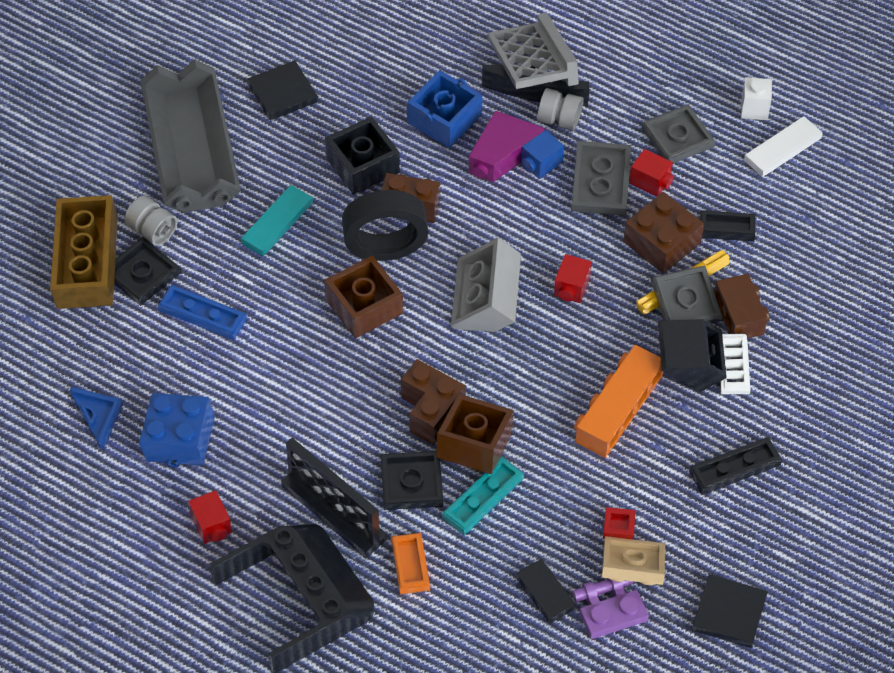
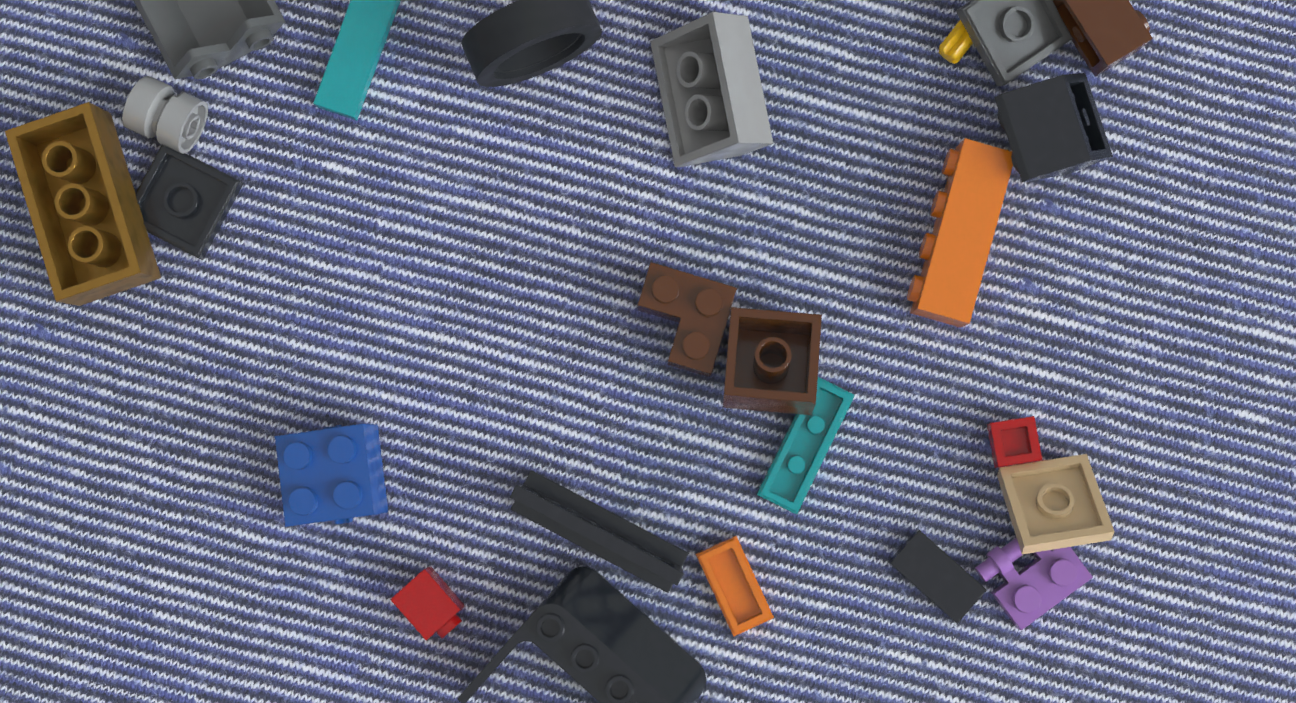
camera: 15 degrees left, 30 degrees up
blue tile [70,387,123,449] -> none
blue tile [158,284,247,340] -> none
reddish brown brick [324,255,403,339] -> none
black tile [380,451,444,510] -> none
red brick [554,254,592,304] -> none
black tile [689,437,782,495] -> none
black tile [692,574,768,648] -> none
white slope [720,334,750,394] -> none

